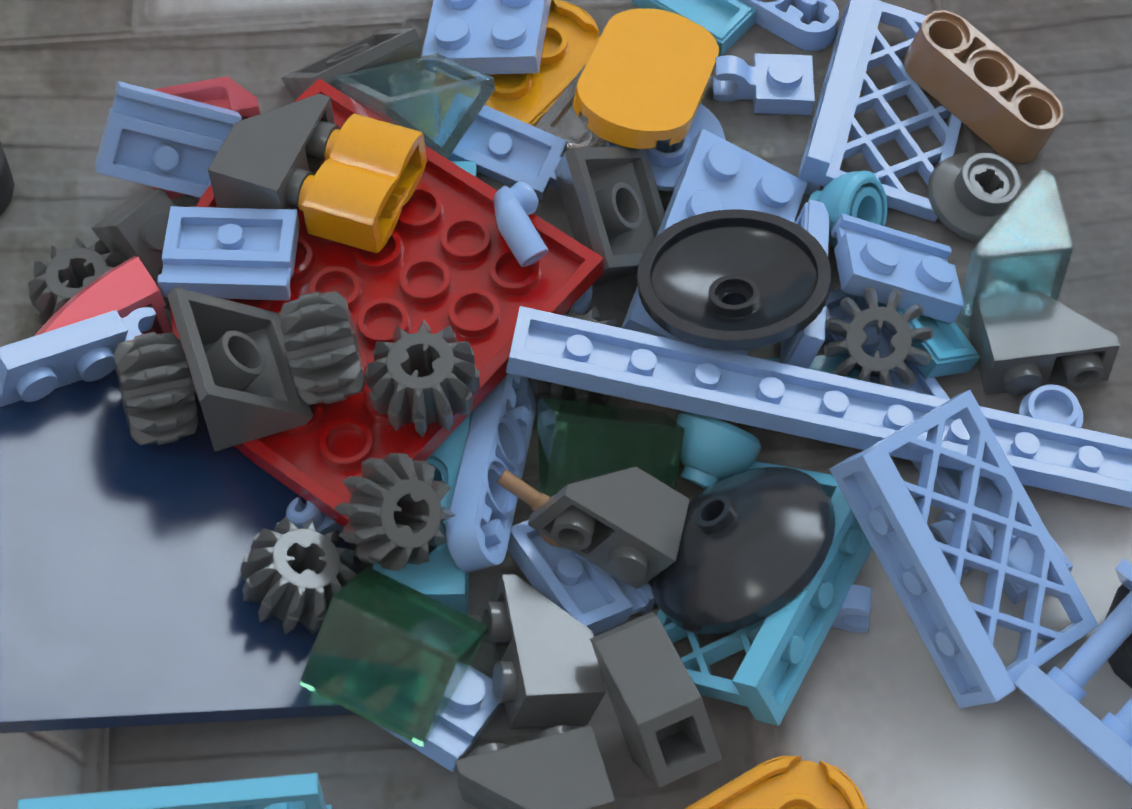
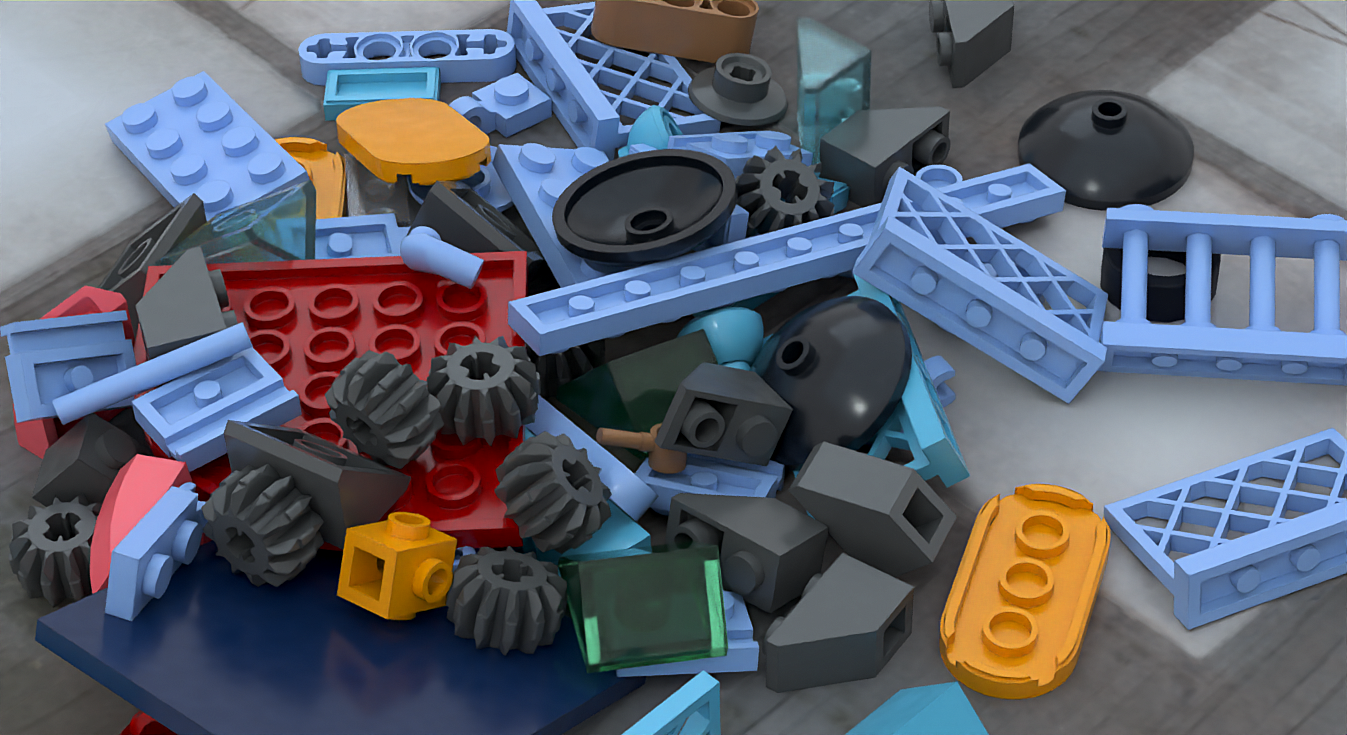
camera: 40 degrees left, 15 degrees down
light orange brick [298,114,427,253] -> none
none -> light blue bar [53,322,253,425]
none -> light orange brick [337,512,457,620]

